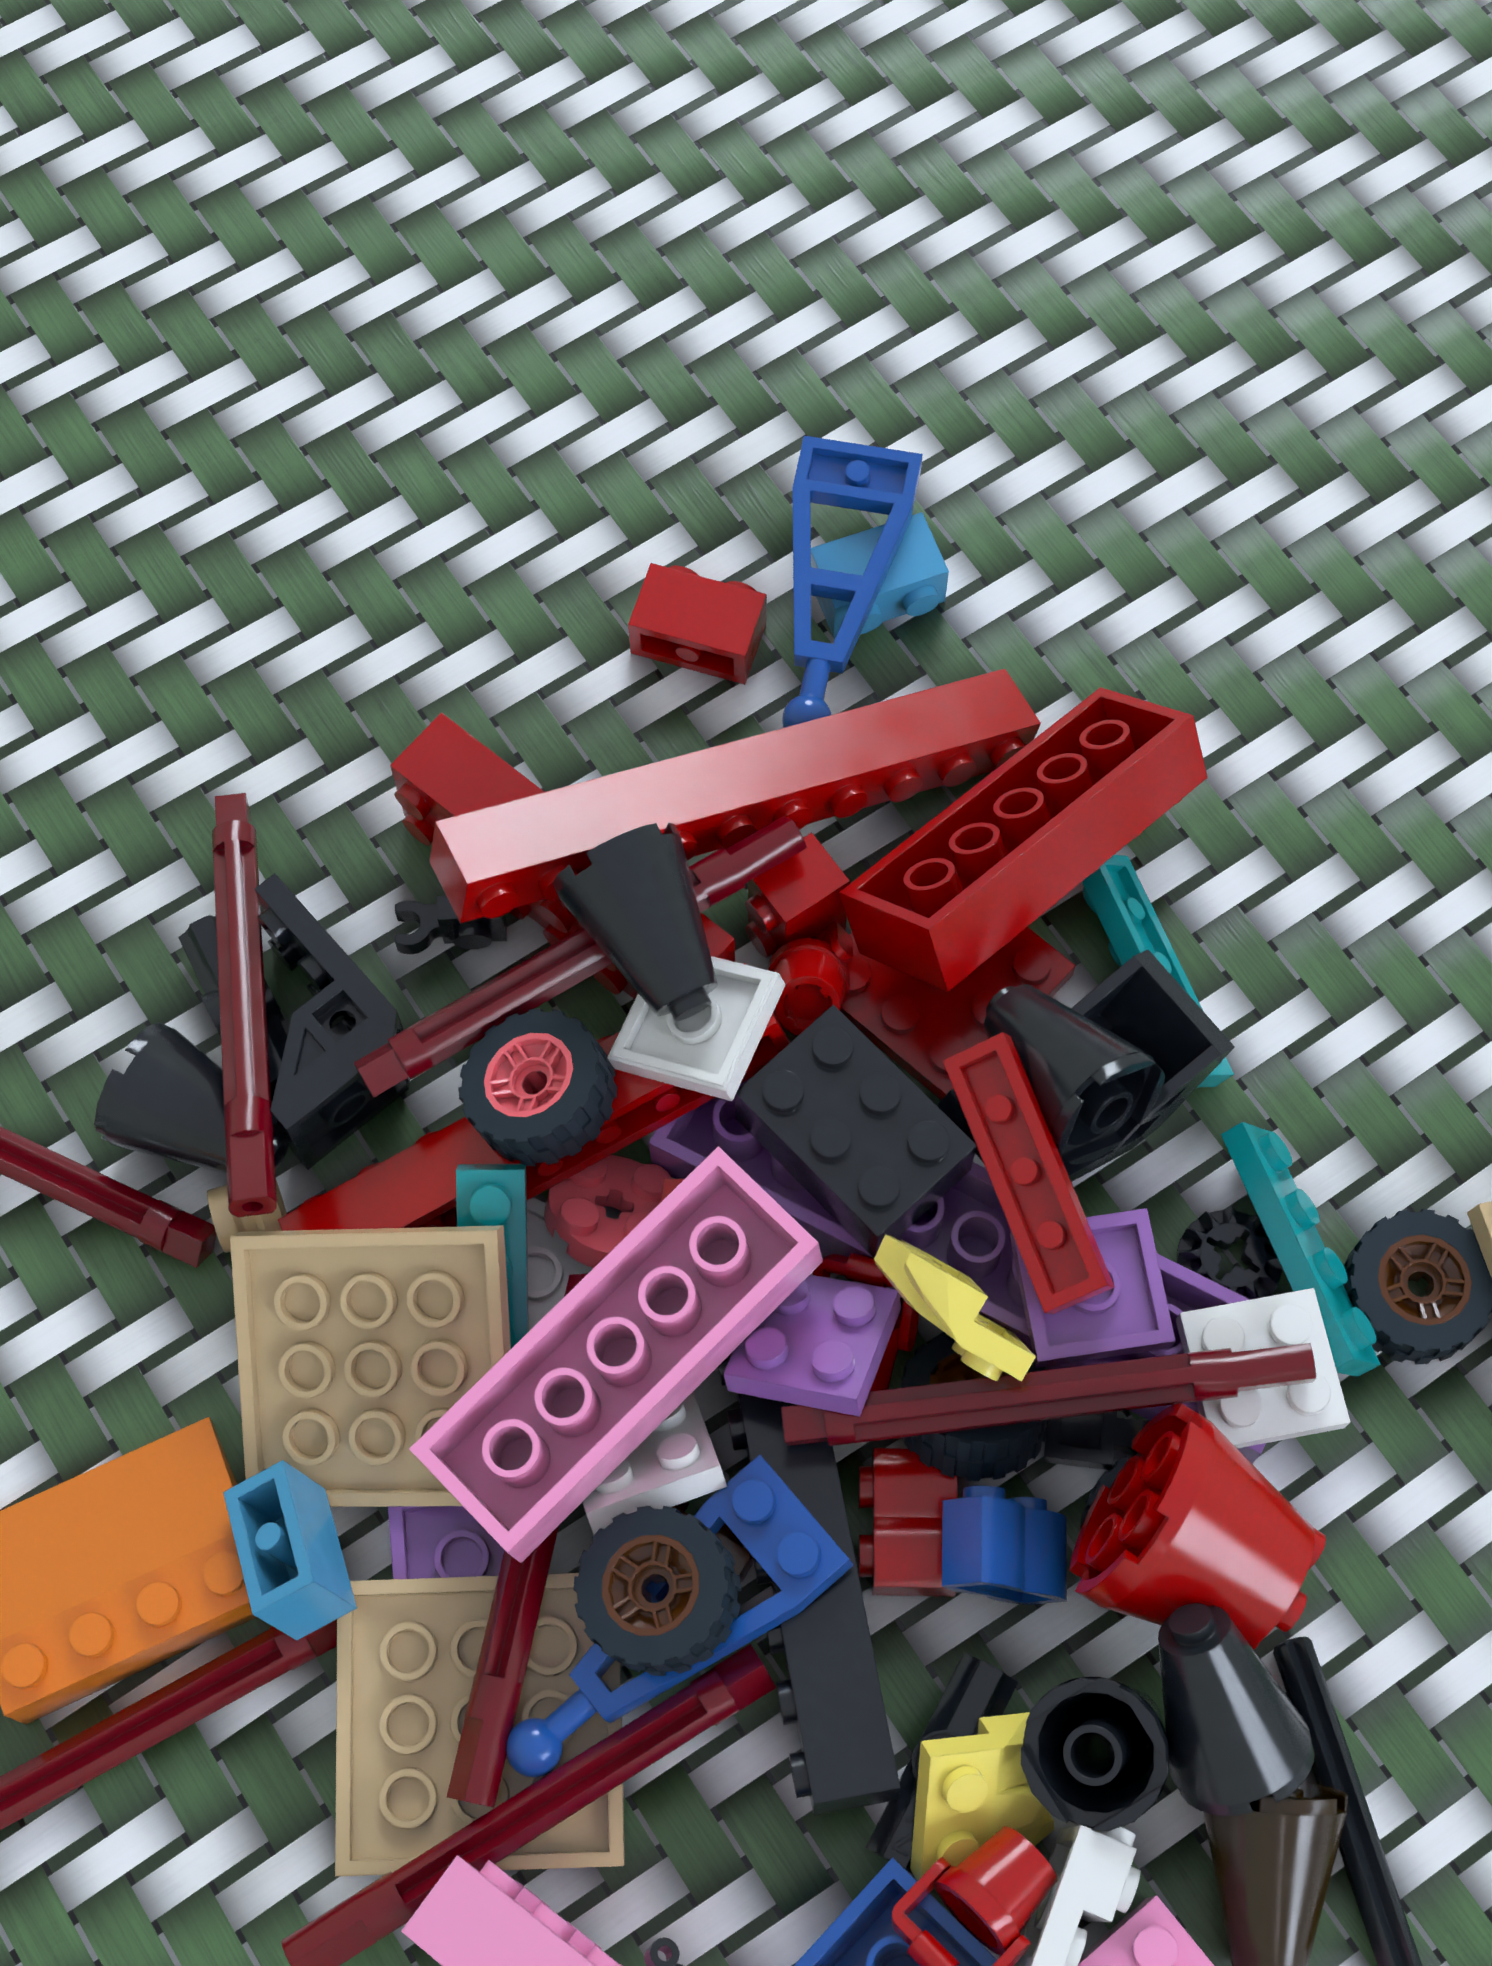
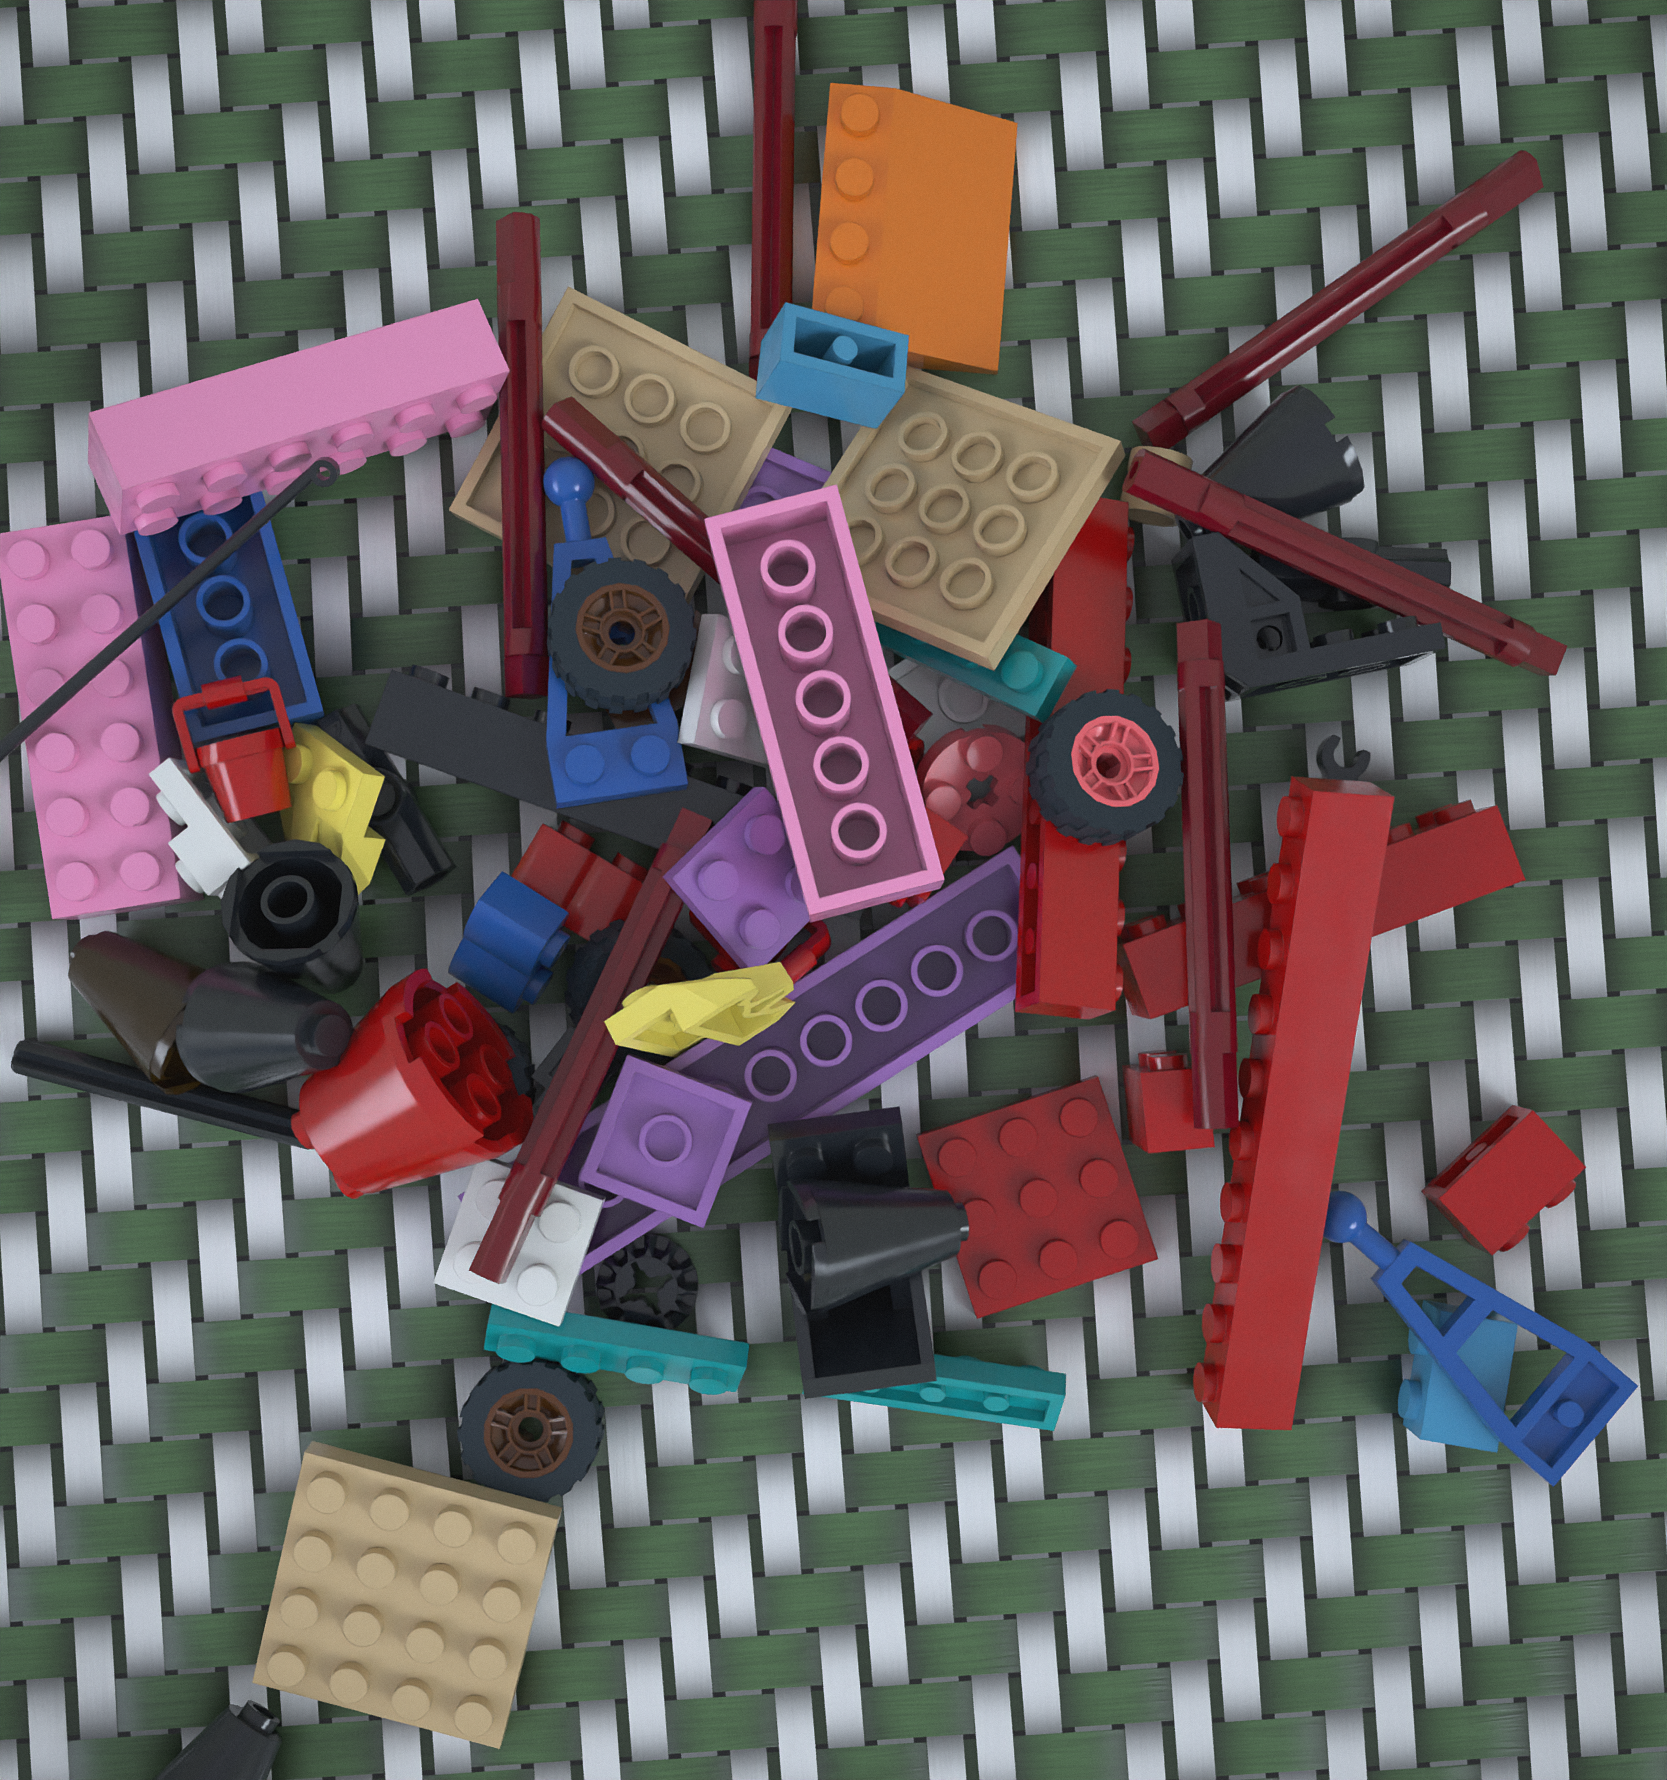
camera: 115 degrees right, 20 degrees up
black cone [553,822,718,1021] -> none
white tile [607,956,786,1101] -> none
black brick [735,1005,977,1258] -> none
red piece [767,921,853,1035] -> none
red brick [839,687,1208,992] -> none
red plate [943,1032,1115,1315] -> none

